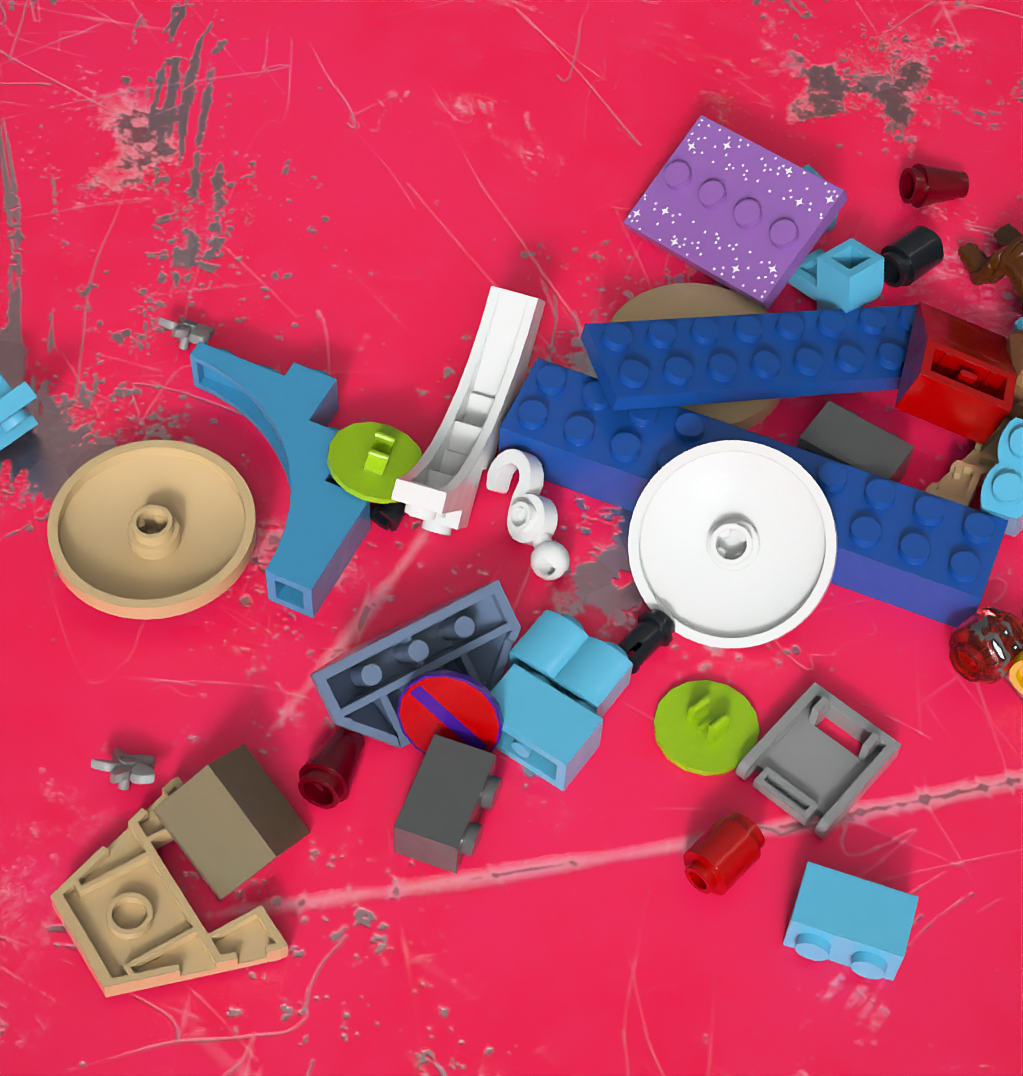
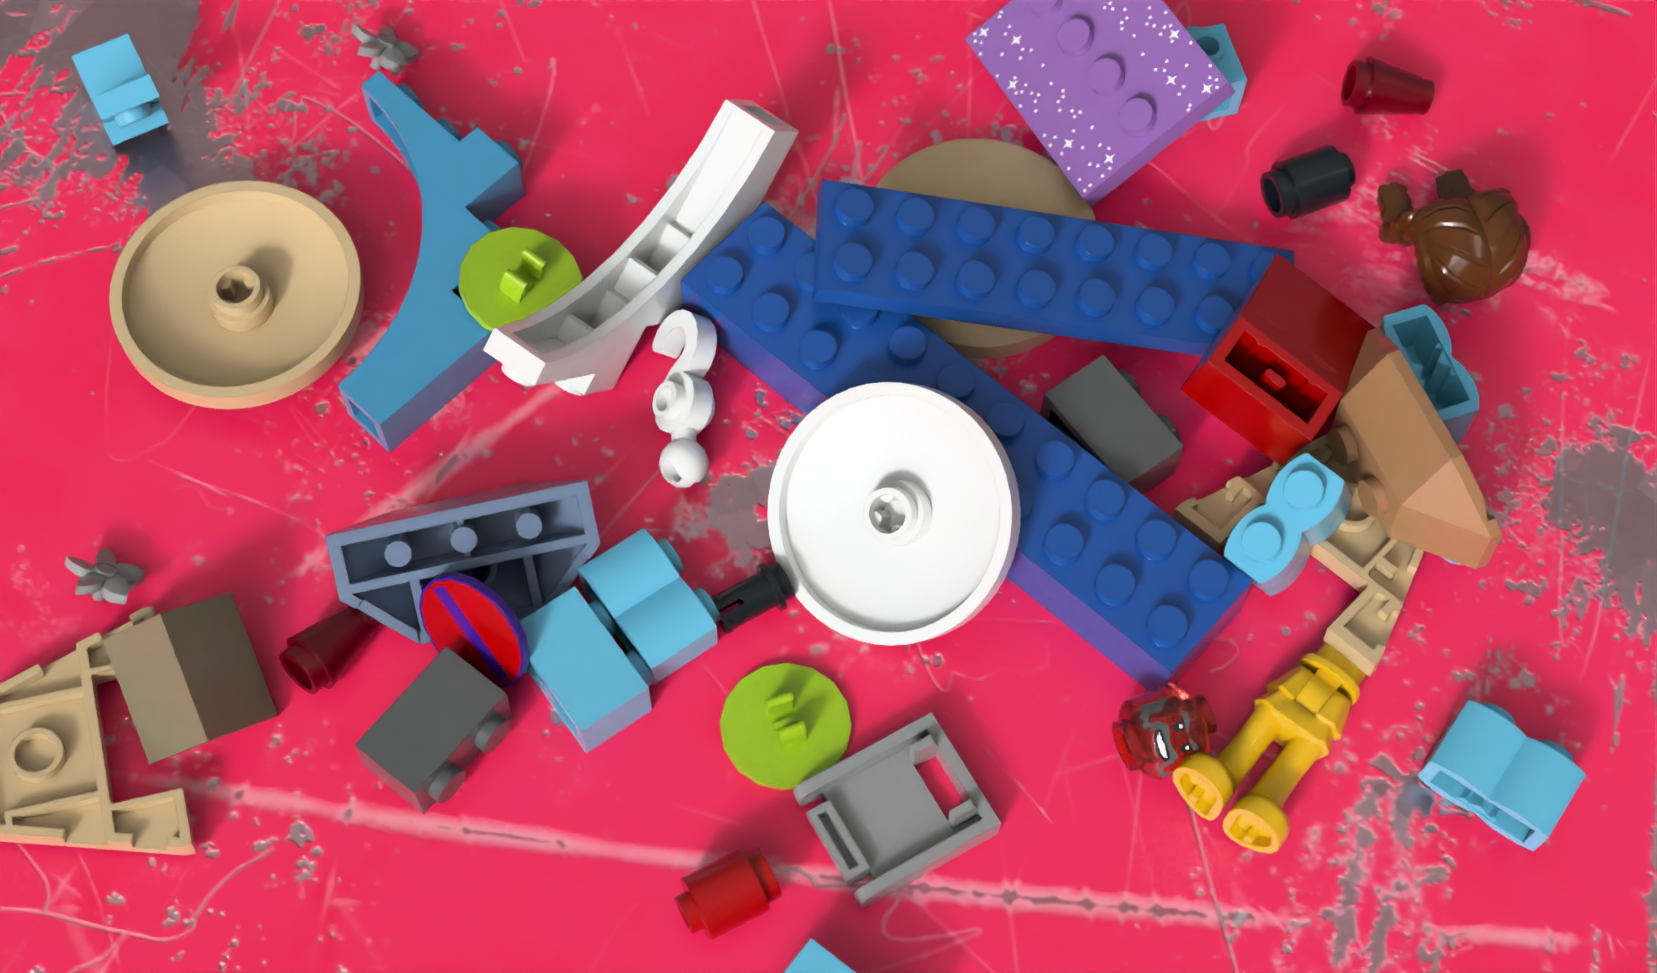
camera: 20 degrees right, 10 degrees up
medium azure brick [788,238,884,313] -> none

